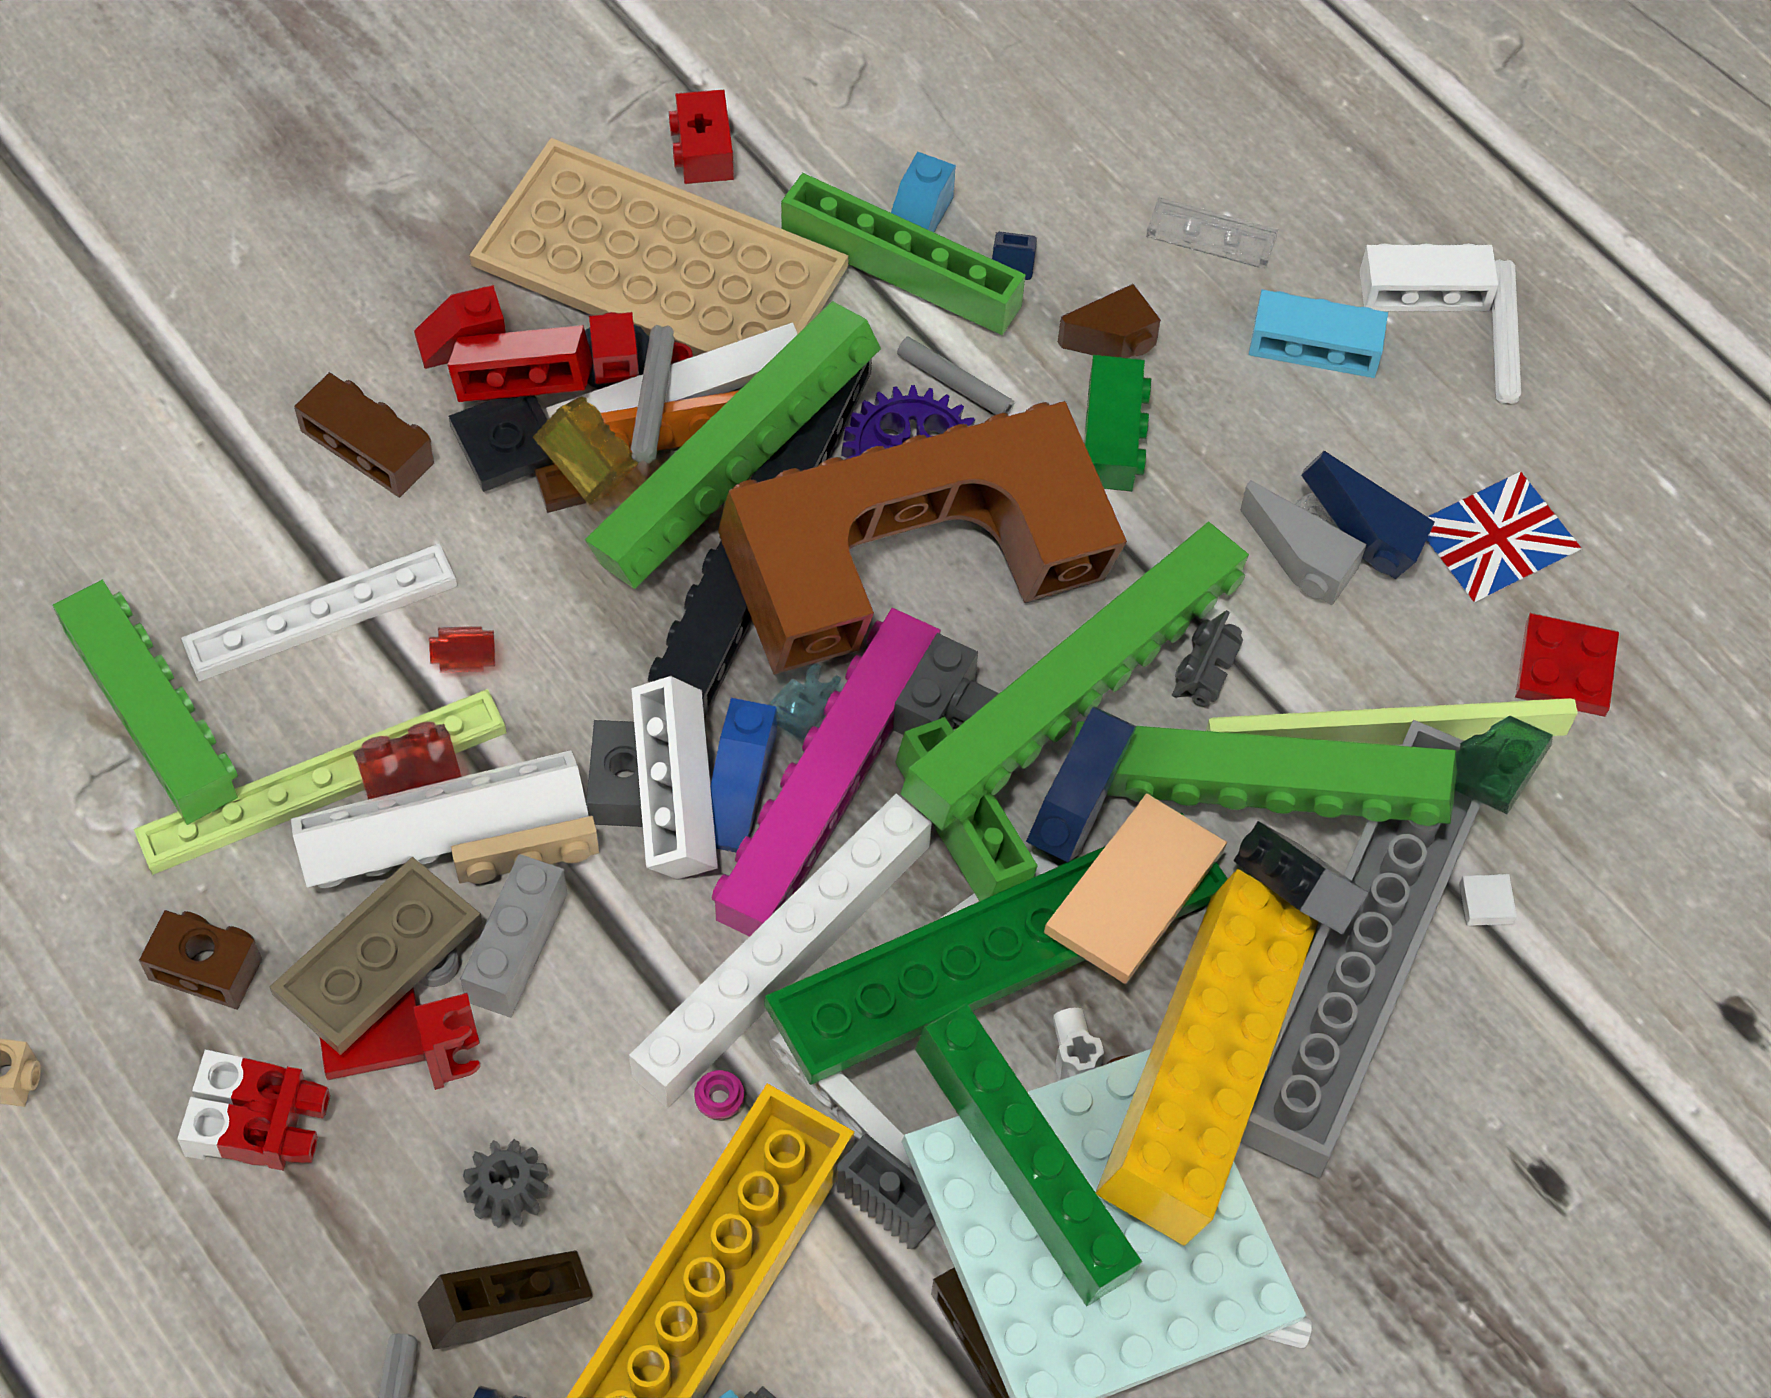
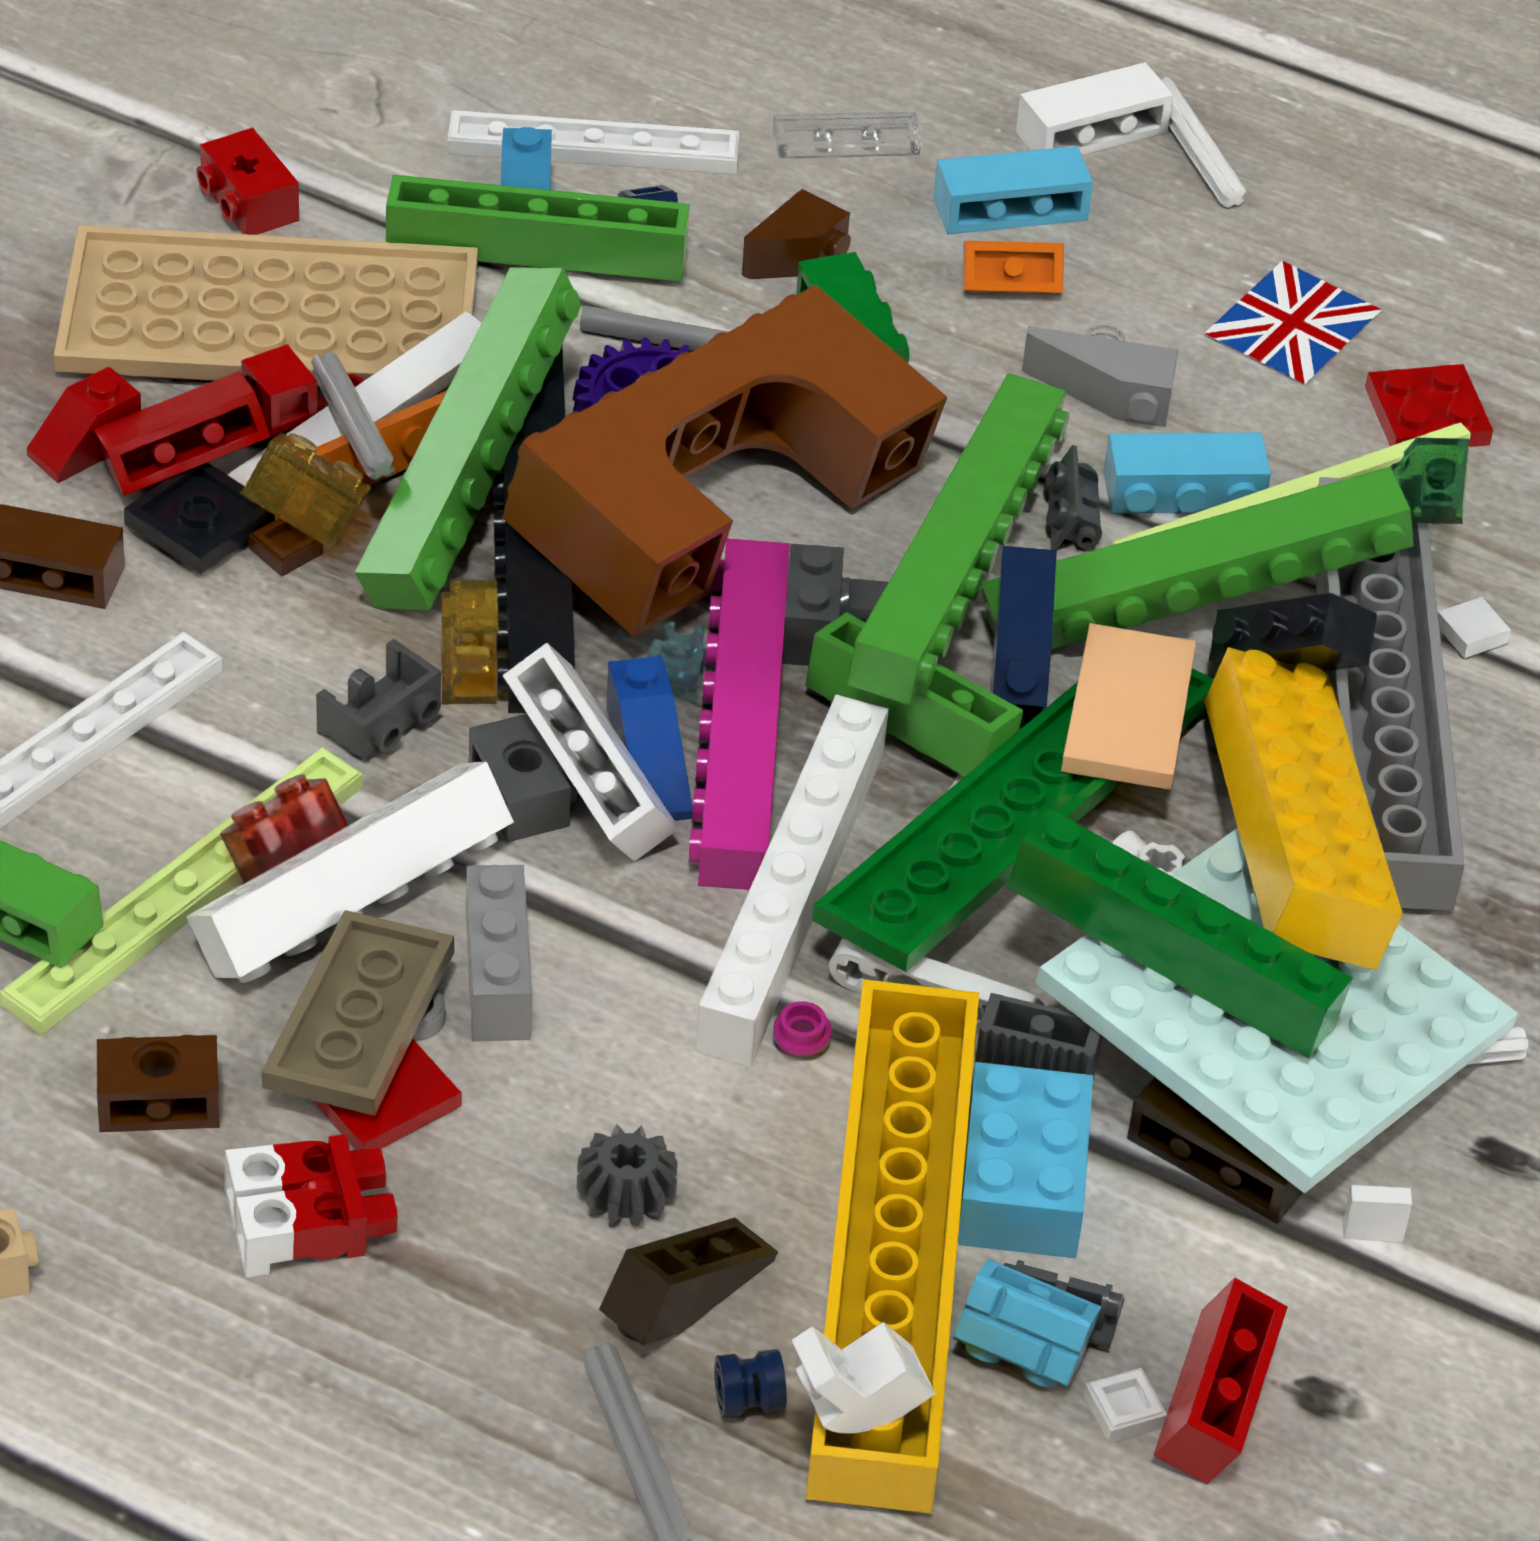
camera: 25 degrees left, 15 degrees down
red hinge [413,993,480,1090] -> none
clear red brick [429,626,495,673] -> none
tan plate [451,816,599,884] -> none
dark blue slope [1301,451,1435,579] -> none
none -> dark grey window [316,639,441,760]
none -> clear yellow window [441,580,498,705]
none -> white tile [447,110,739,174]
none -> medium azure brick [958,1062,1093,1258]
none -> orange plate [962,240,1064,294]
none -> medium azure brick [1103,432,1271,514]

